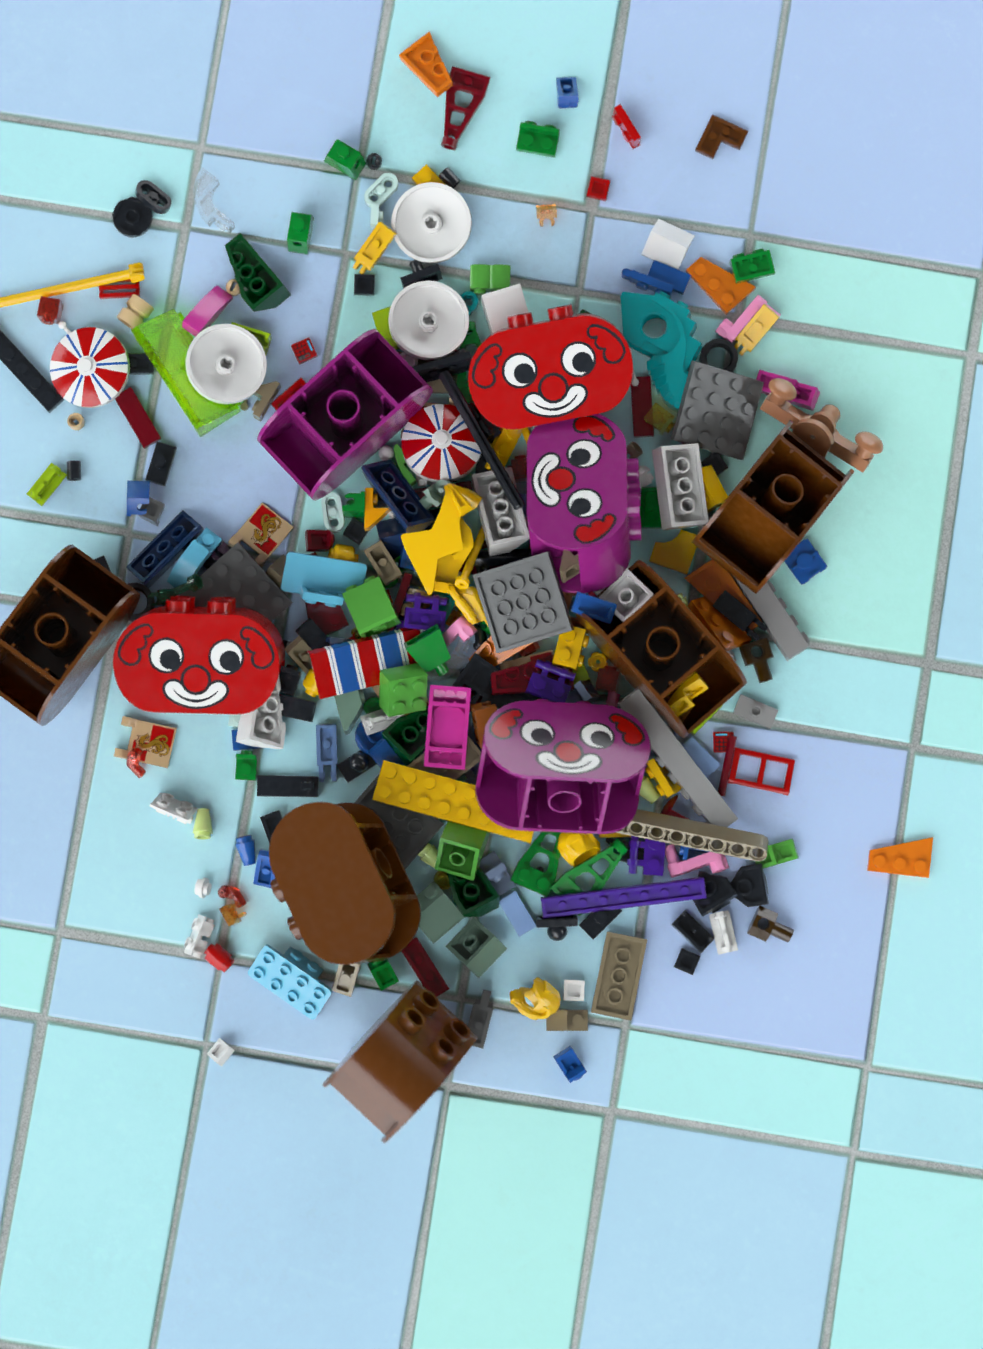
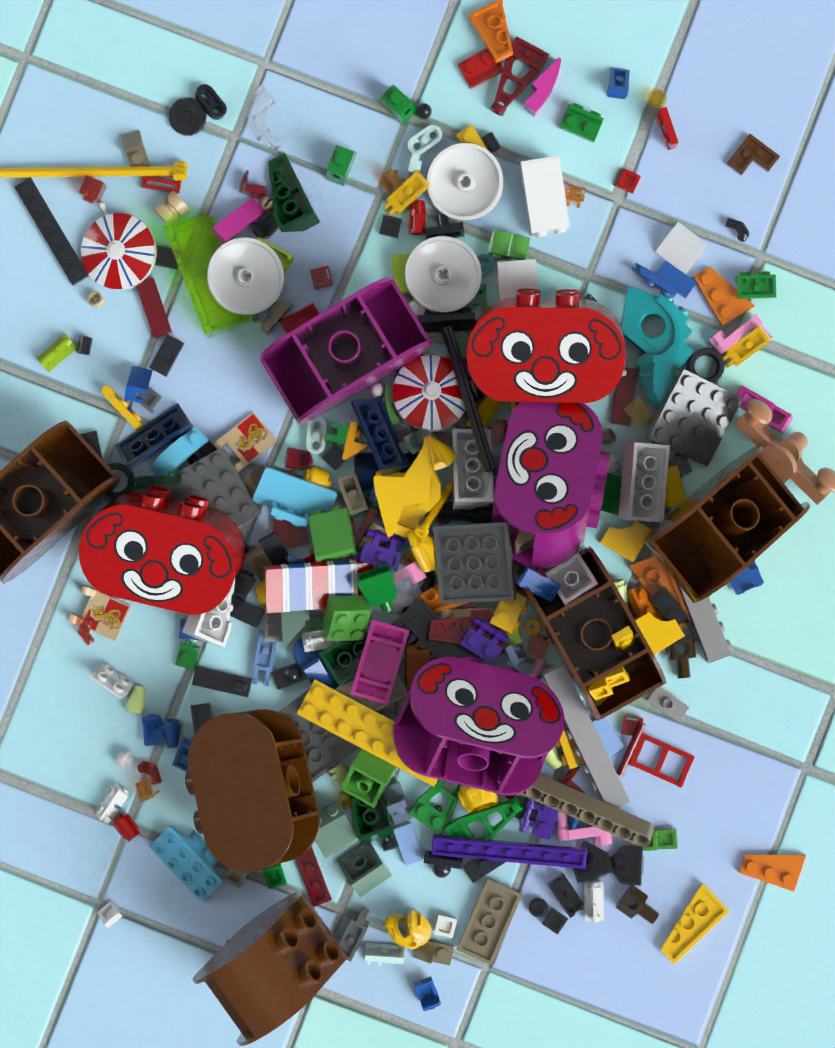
camera: 10 degrees right, 5 degrees up
none -> yellow hinge [101,385,143,430]
none -> dark tan slope [121,130,150,167]
none -> blue bracket [141,714,164,746]
none -> dark red plate [239,170,267,199]
none -> black bracket [250,209,279,239]
none -> light grey plate [263,605,283,642]
none -> light aqua plate [365,943,404,966]
none -> clear orange tile [379,169,405,195]
none -> black hinge [381,836,398,852]
none -> red hinge [408,200,426,236]
none -> red plate [458,48,503,89]
none -> white slope [519,155,570,238]
none -> dark pink slope [523,57,562,117]
none -> black plate [529,898,548,917]
none -> yellow hinge [611,626,635,652]
none -> yellow tile [635,612,685,654]
none -> clear yellow plate [647,90,667,109]
none -> yellow wing [660,882,729,964]
none -> black arm [725,218,750,242]

